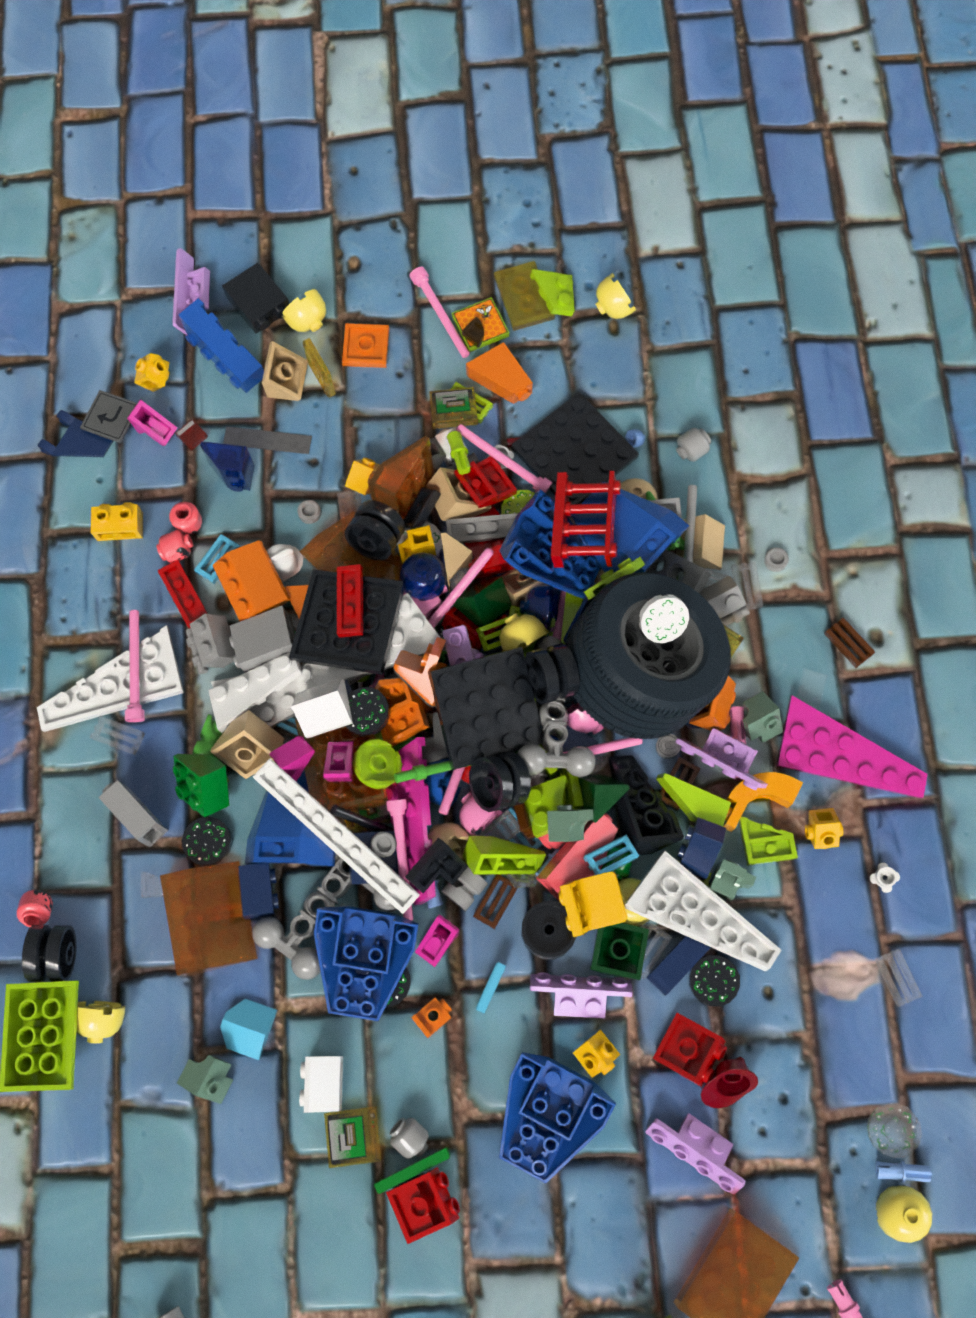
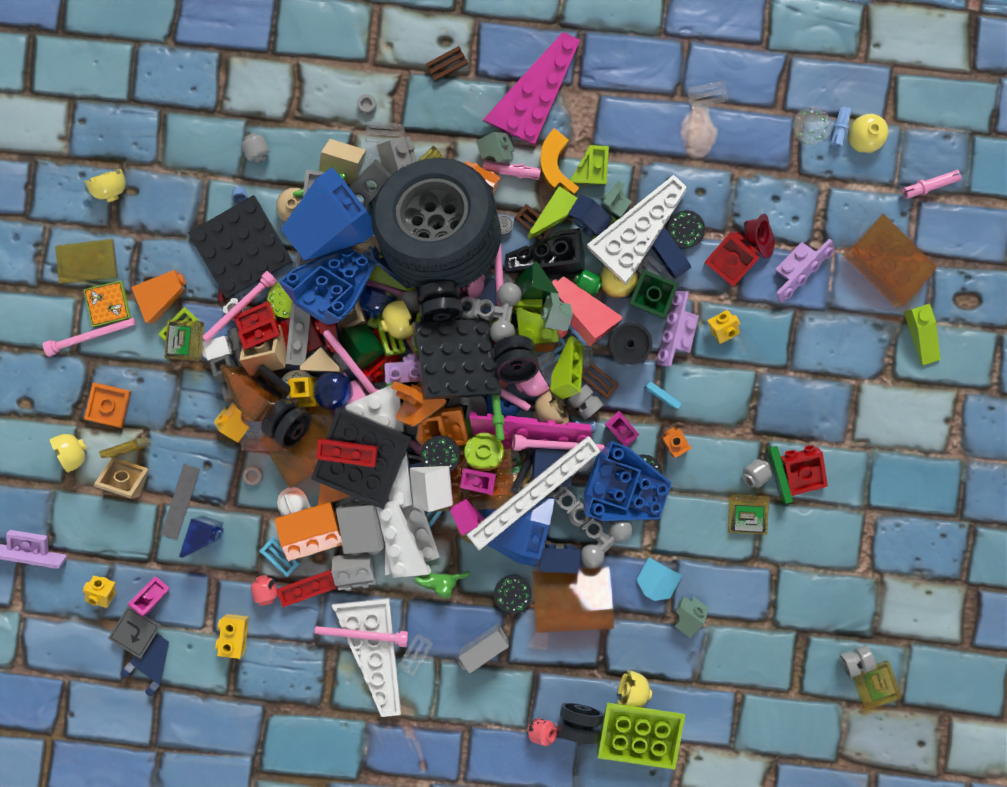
camera: 80 degrees left, 15 degrees up
coral head [169,501,202,535] -> none
green slope [173,754,230,818] -> none
clear red tile [175,419,208,451] -> none
blue wedge [178,298,264,393] -> none
tan slope [210,710,284,779] -> none
black brick [222,263,289,334] -> none
white slope [299,1056,343,1113] -> none
light grey tile [370,832,396,857] -> none
black plate [405,837,468,894] -> none
lime axle [447,431,471,475] -> none
dark brown tile [462,317,484,348] -> none
blue wedge [499,1052,616,1184] -> none
lime wing [530,269,575,317] -> none
red fence [551,471,621,568] -> none
yellow bracket [559,871,628,937] -> none
medium azure tile [583,834,639,876] -> none
lime wing [584,557,645,600] -> none
white tile [639,594,689,643] -> none
lavender bracket [675,728,768,790] -> none
light grey bar [683,485,697,574] -> none
yellow brick [805,808,843,849] -> none
white plate [870,863,900,893] -> none

